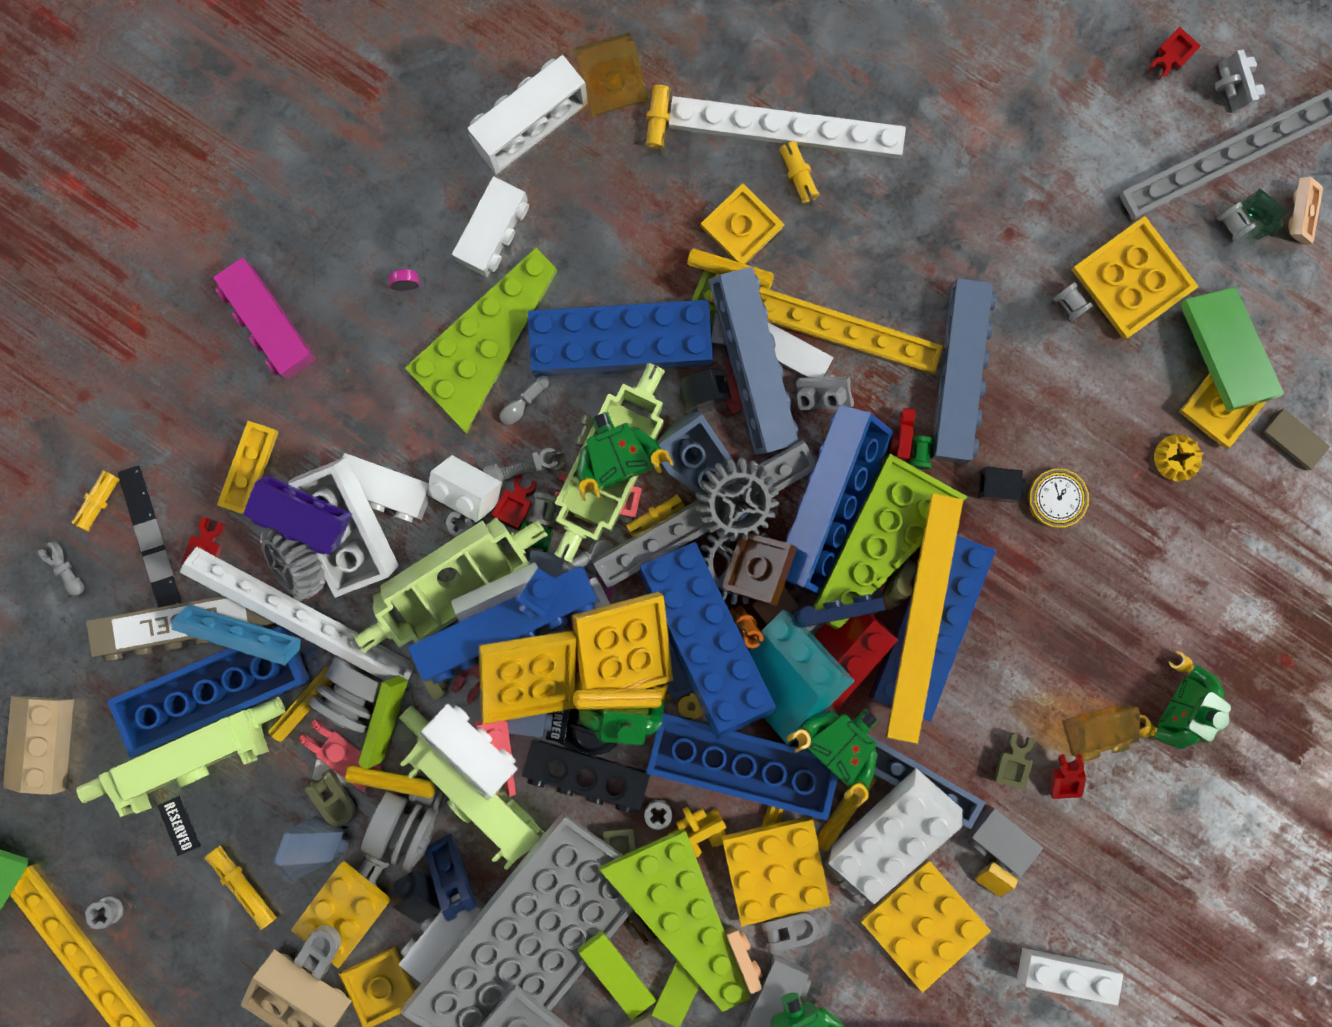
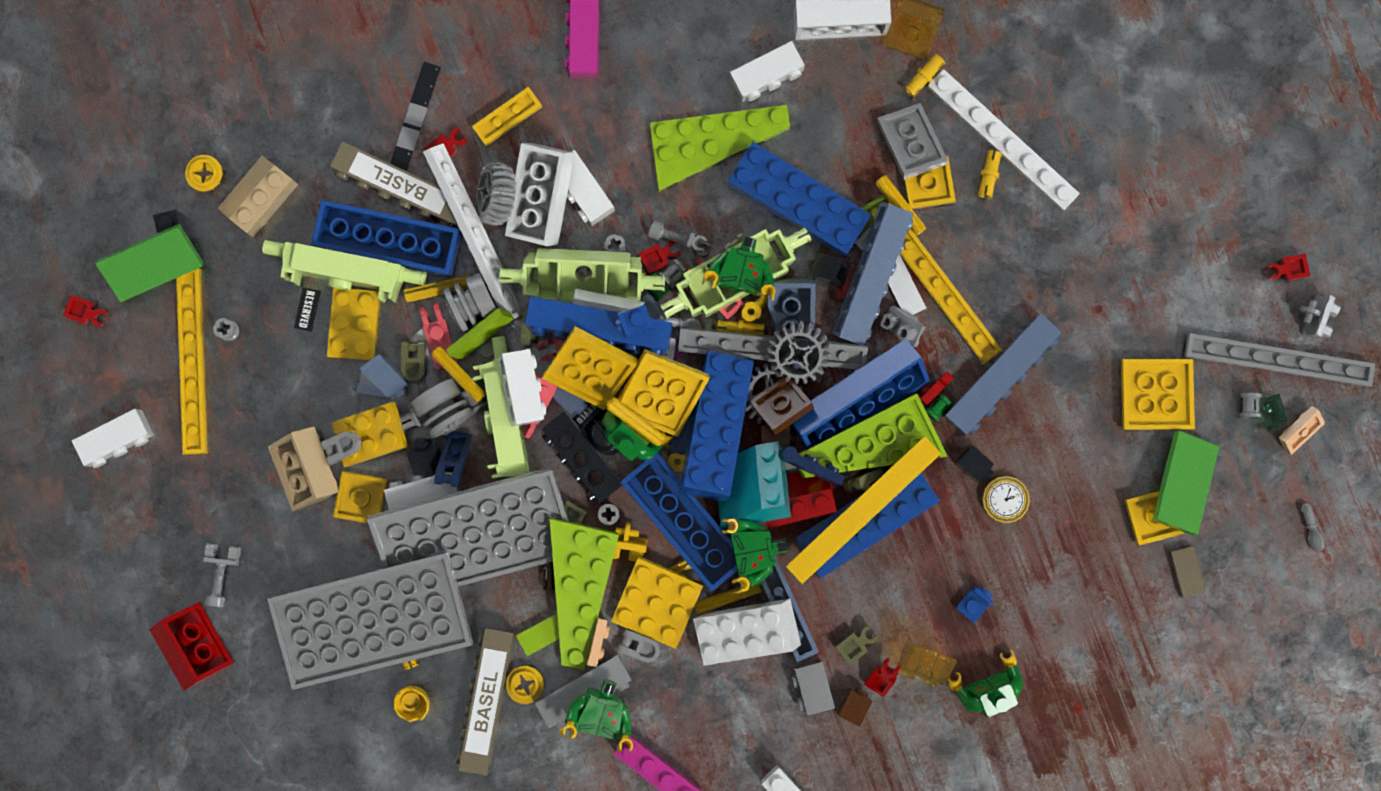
camera: 40 degrees right, 0 degrees up
light grey piece [38,541,84,596] -> none
yellow pin [71,470,120,531] -> none
dark azure plate [172,604,301,665] -> none
yellow pin [204,845,277,930] -> none
dark purple brick [243,475,352,555] -> none
dark pink tile [388,269,419,291] -> none
white brick [427,455,502,522] -> none
light grey piece [500,375,549,425] -> none
lime tile [577,930,656,1020] -> none
orange axle [729,605,763,648] -> none
light grey piece [822,854,870,906] -> none
yellow plate [860,859,991,993] -> none
yellow tile [975,862,1018,897] -> none
light grey bush [1053,282,1093,322] -> none
yellow gear [1154,434,1204,482] -> none
none -> yellow plate [327,288,380,361]
none -> yellow leg [741,295,768,323]
none -> reddish brown brick [837,687,873,727]
none -> light grey plate [877,103,948,180]
none -> blue bracket [955,586,994,623]

